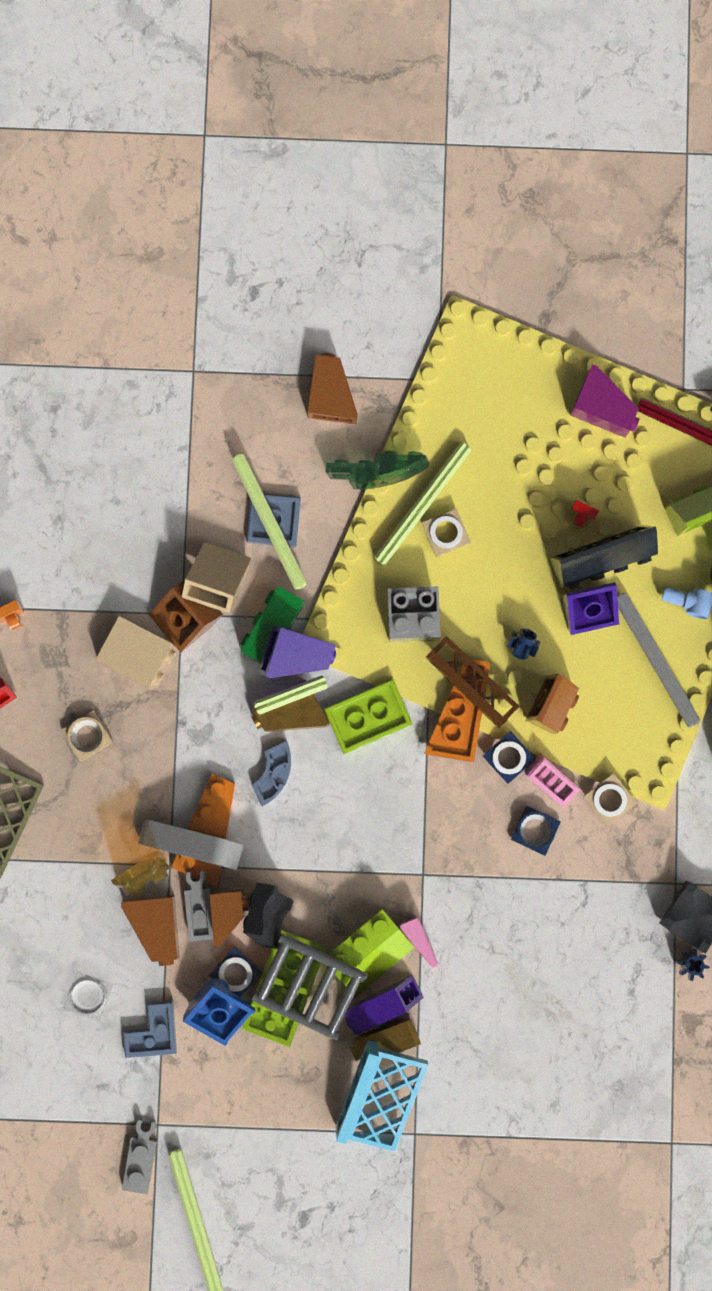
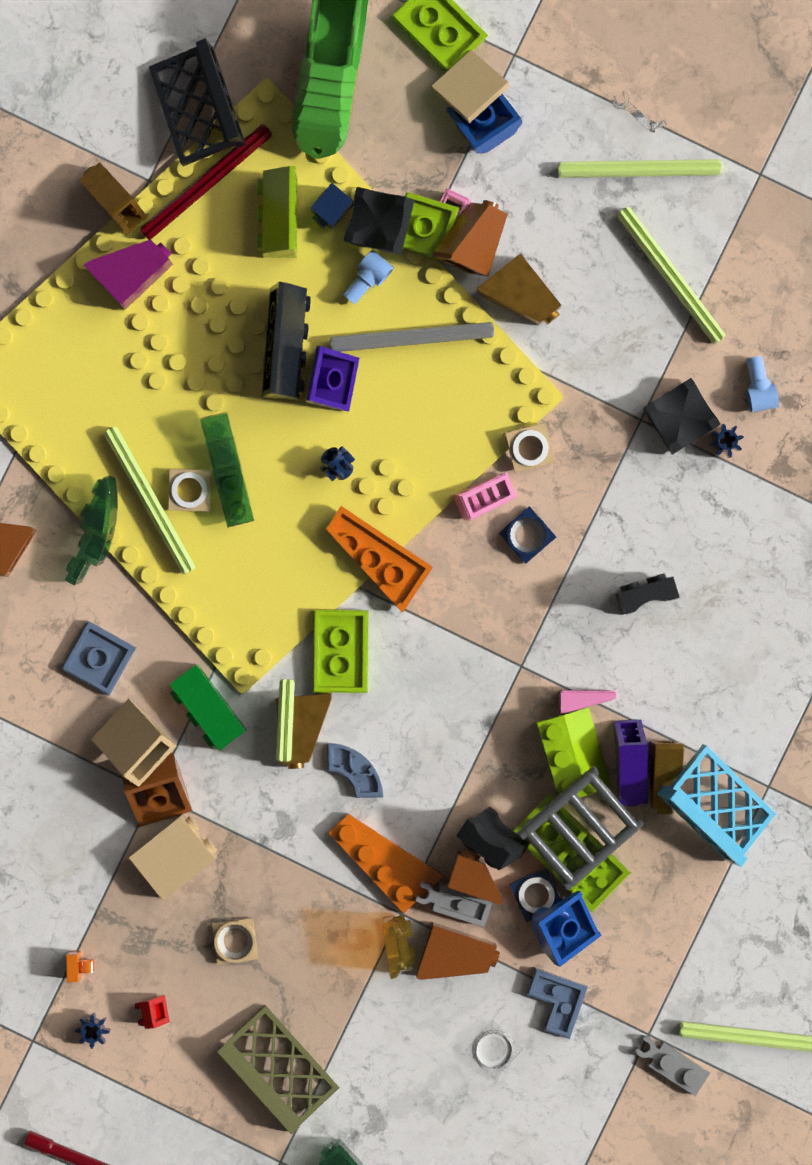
camera: 65 degrees left, 5 degrees up
light grey beam [138,819,244,870] -> none
yellowish green axle [232,454,306,590] -> none
dark purple slope [258,626,336,678] -> none
light grey slope [388,586,441,642] -> none
reddish brown fence [425,636,520,728] -> none
piece [482,730,536,784] -> none
slope [525,674,579,734] -> none
red tile [571,500,599,528] -> none
none -> pearl gold slope [79,162,148,234]
none -> clear green slope [200,411,254,528]
none -> black brick [615,573,680,615]

